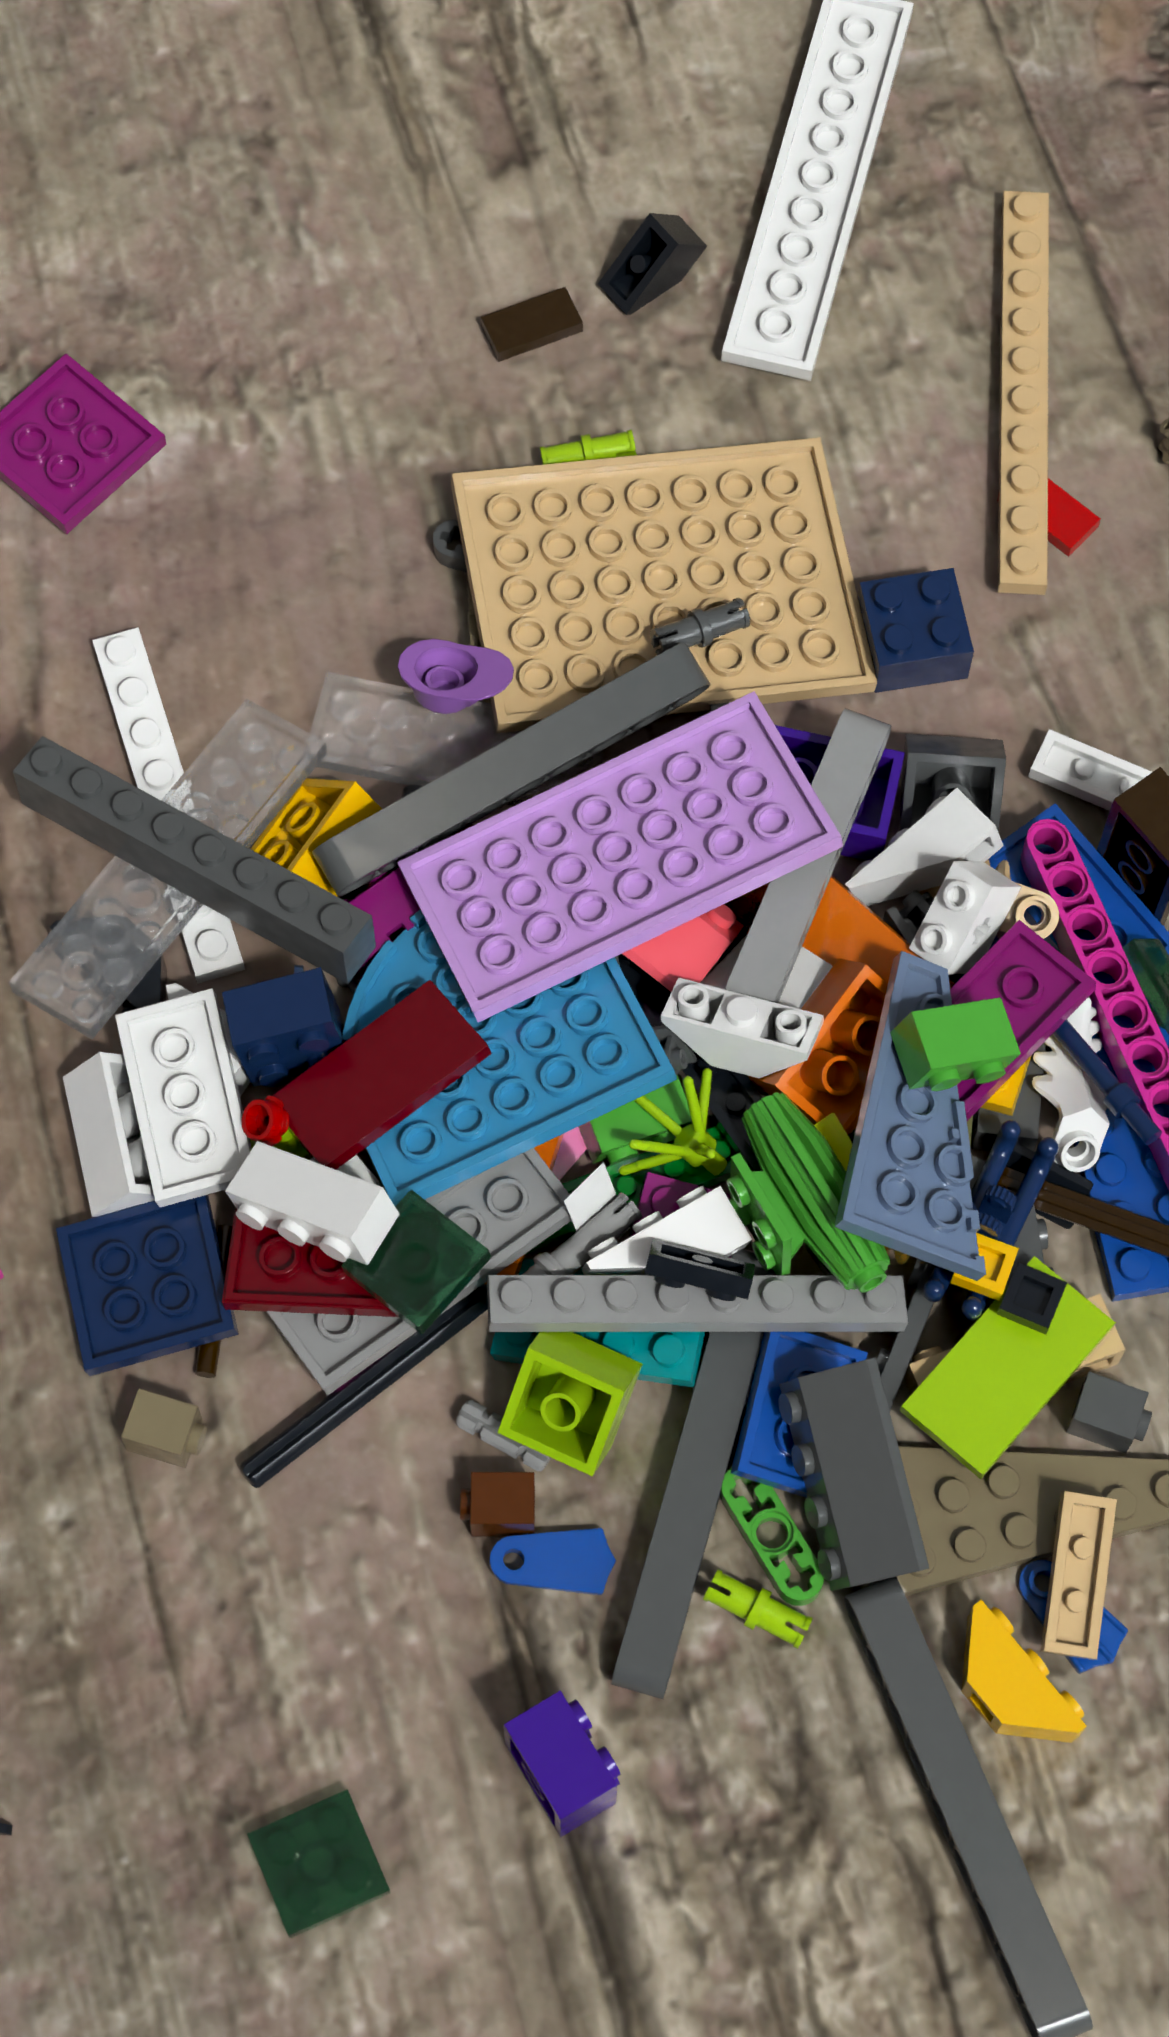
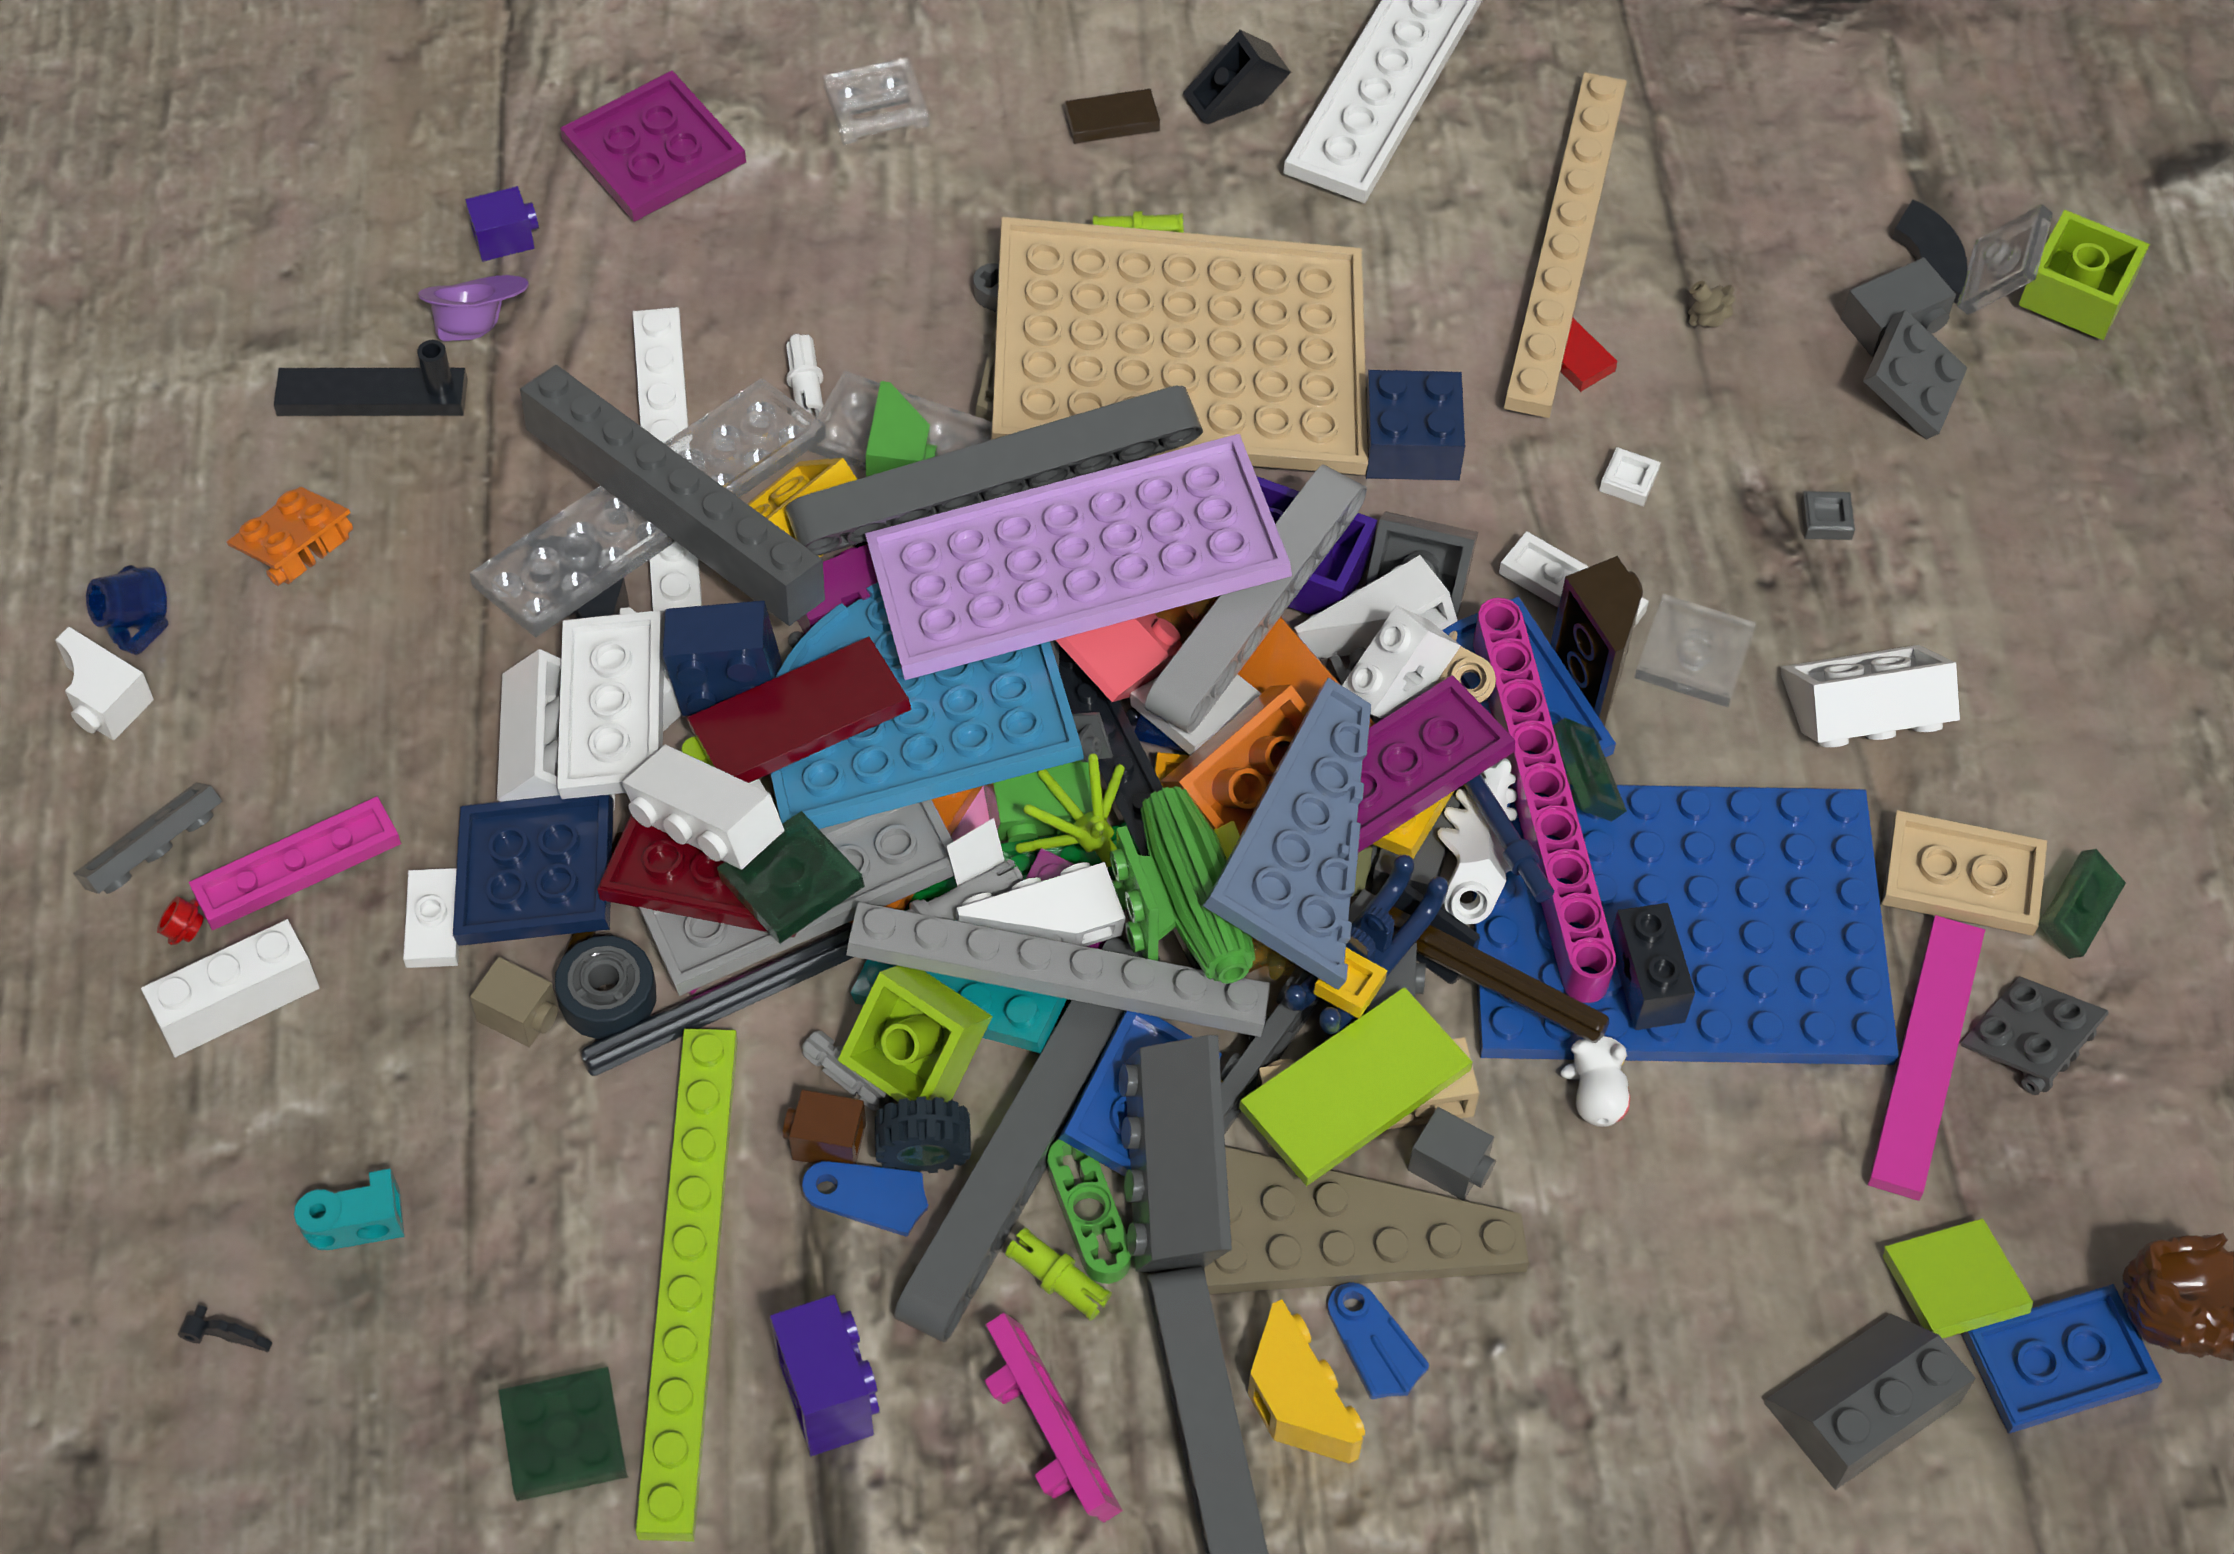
camera: 10 degrees right, 10 degrees down
red plate [242,1095,289,1146] -> none
medium lavender piece [398,639,514,714] -> none
black plate [645,1239,755,1301] -> none
dark grey pin [650,598,750,655] -> none
white slope [661,977,824,1079] -> none
bright green brick [890,997,1021,1091] -> none
black plate [997,1262,1067,1335] -> none
tan plate [1040,1491,1117,1660] -> none
none -> teal leg [294,1168,405,1250]
none -> white plate [403,868,459,968]
none -> wheel [555,936,657,1040]
none -> lime plate [636,1029,738,1542]
none -> white axle [786,333,825,422]
none -> clear plate [823,57,929,145]
none -> bright green slope [866,381,938,477]
none -> black wheel [875,1097,971,1173]
none -> dark pink hinge [985,1313,1123,1523]
none -> white tile [1599,447,1661,507]

